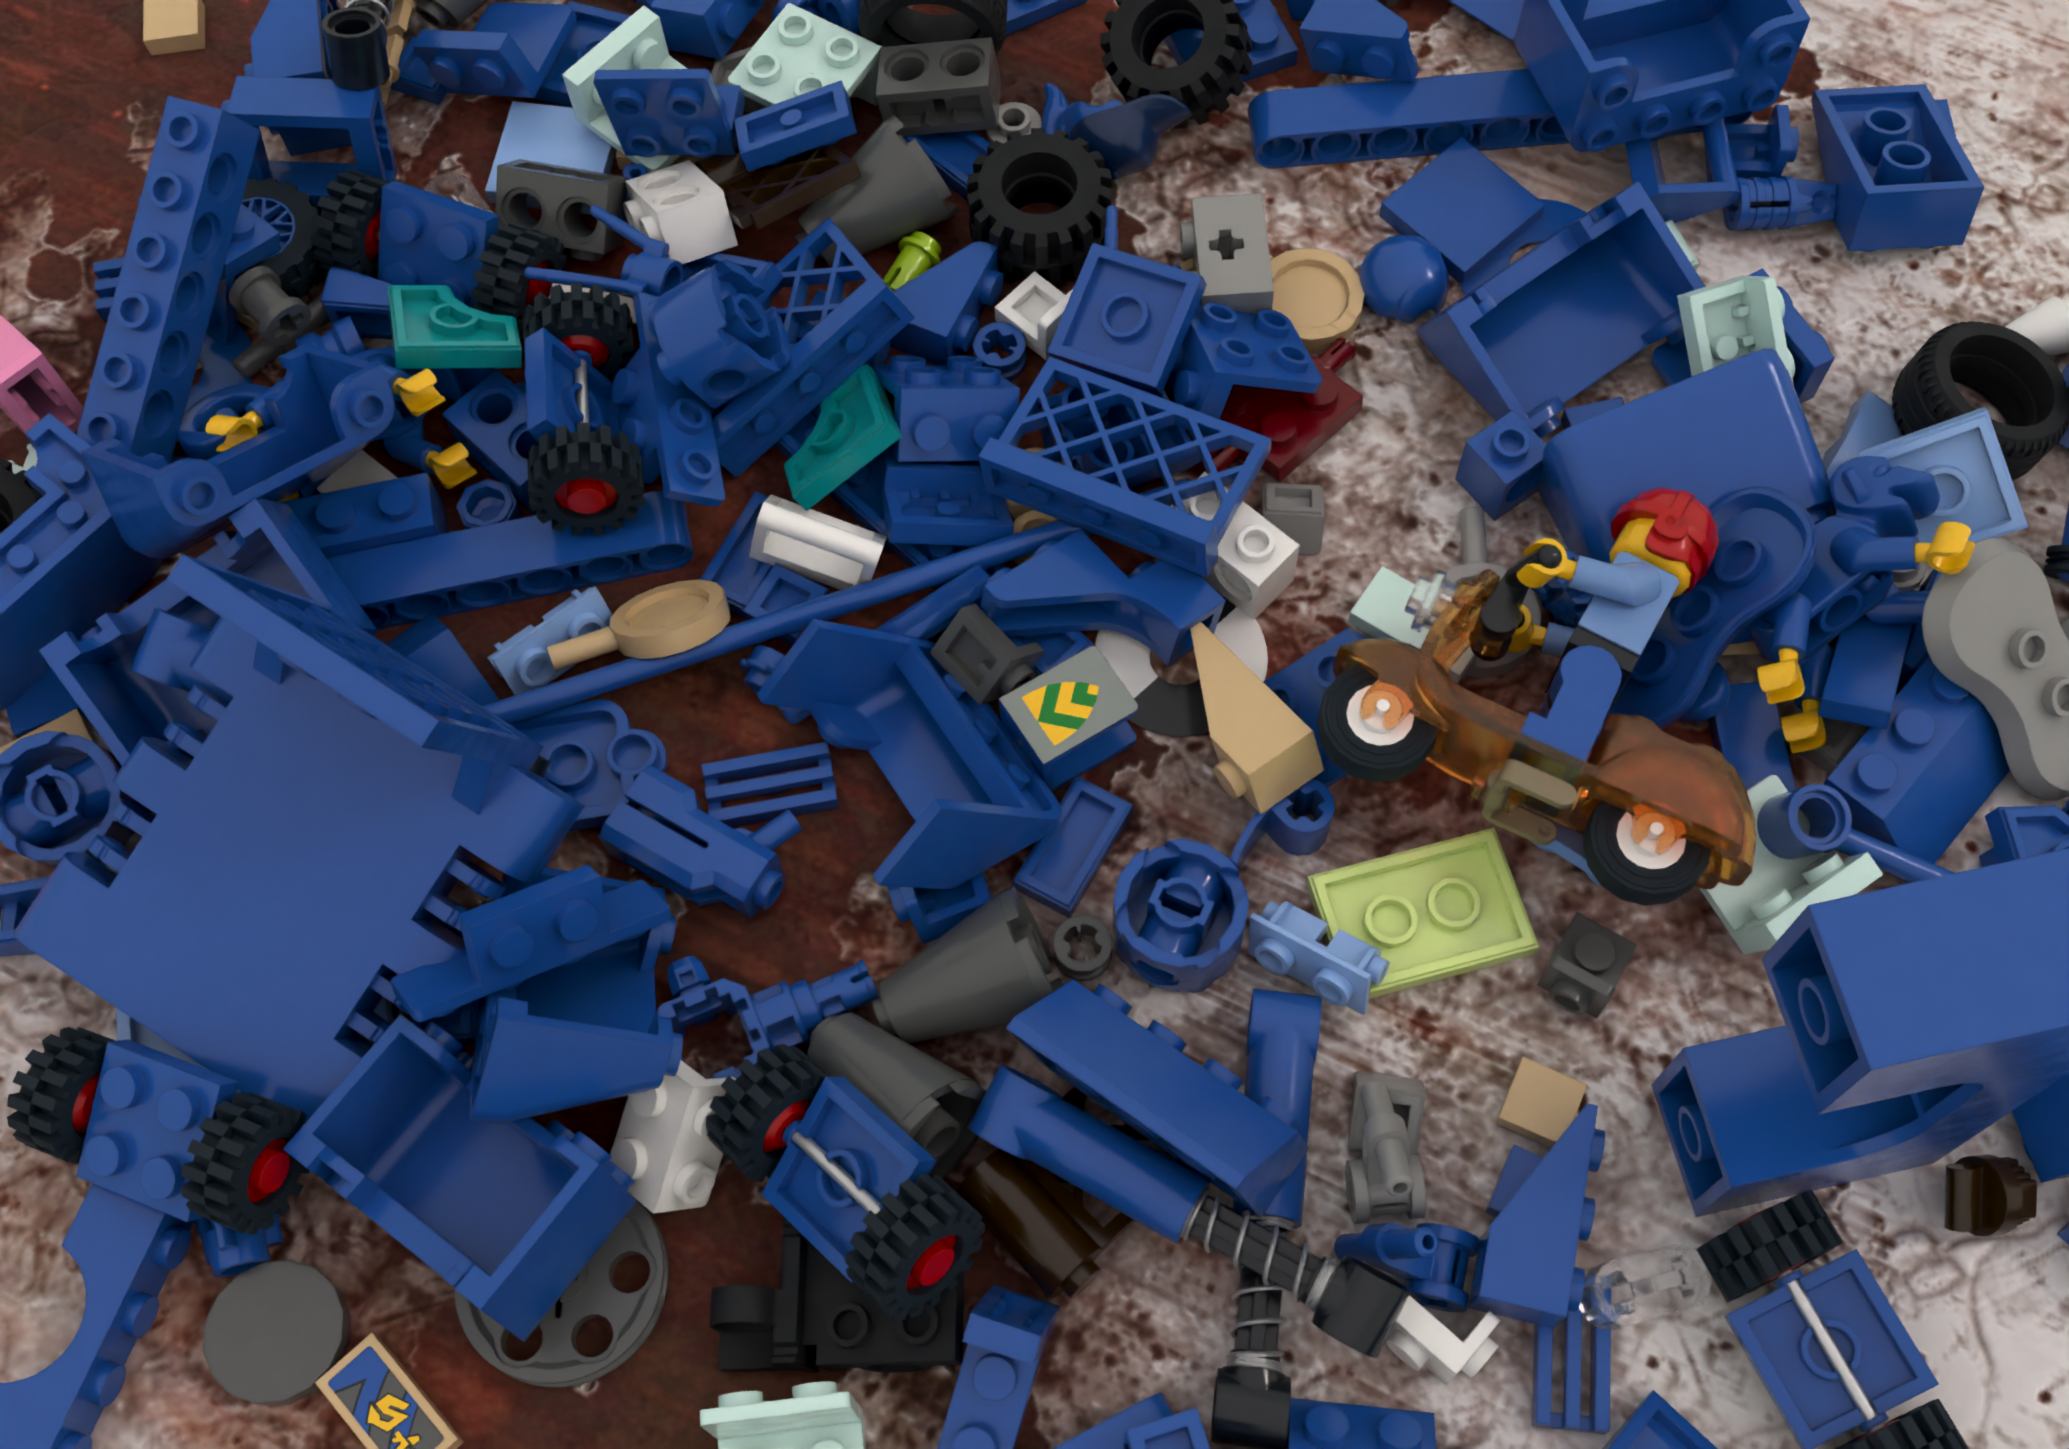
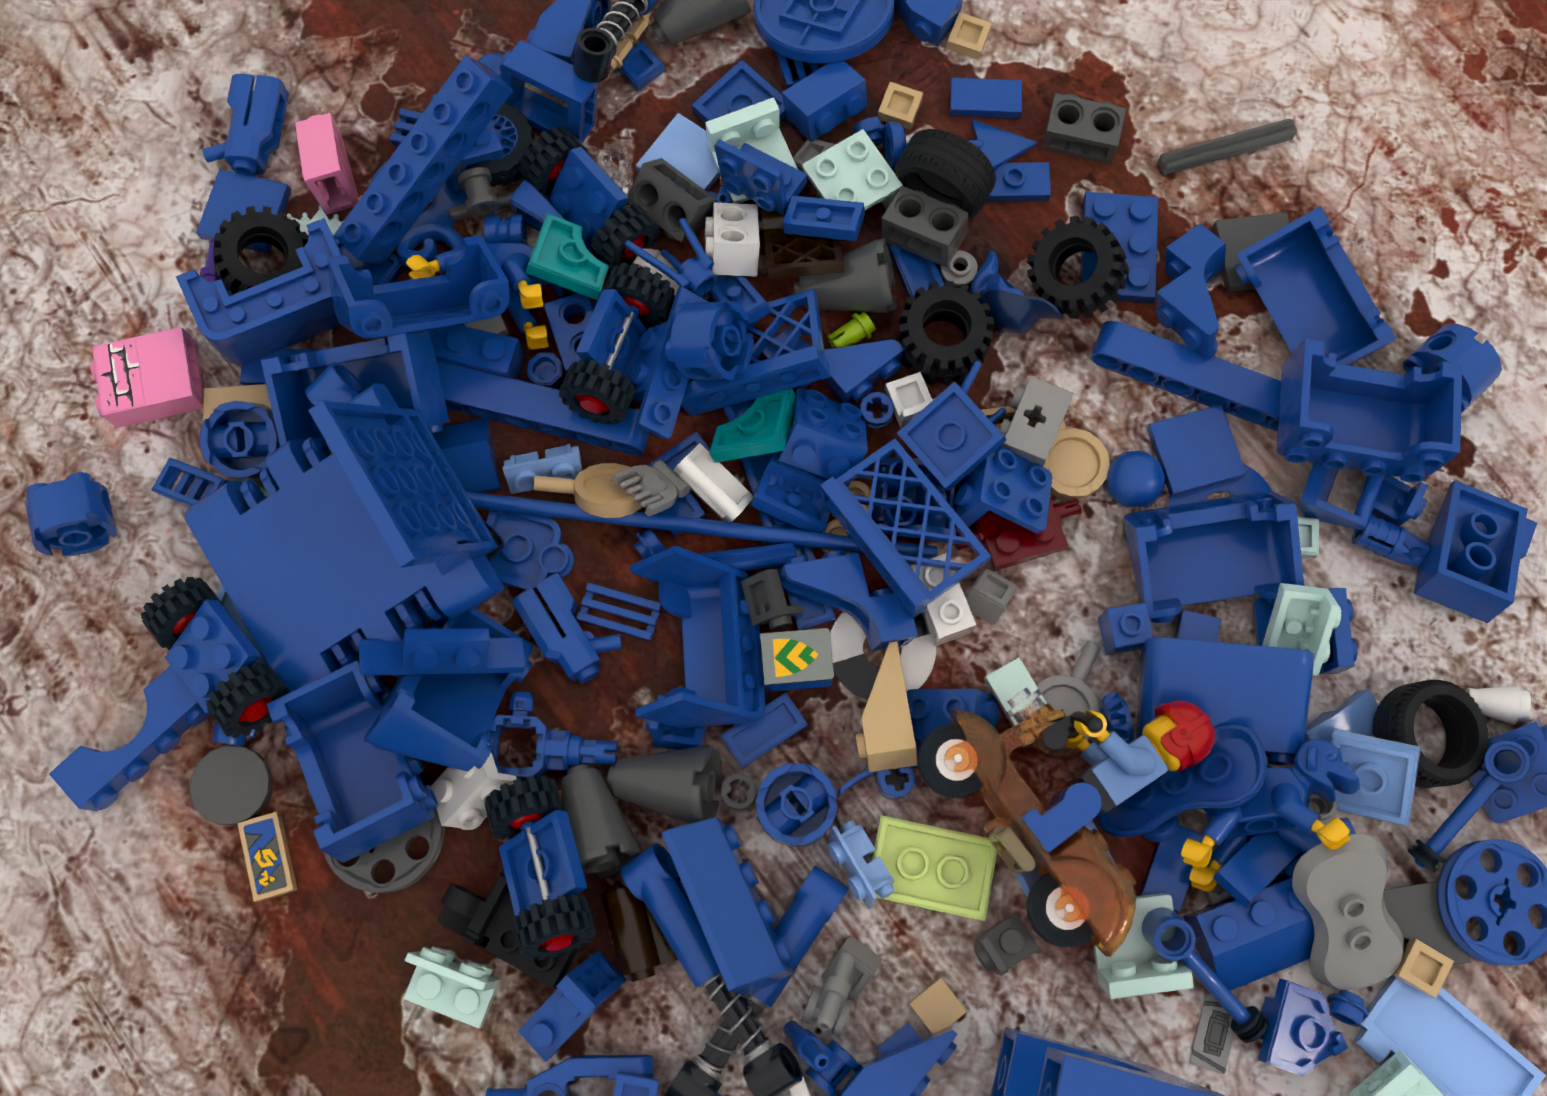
camera: 25 degrees right, 10 degrees up
blue bracket [412,2,577,98] -> none
none -> light grey piece [612,460,691,517]

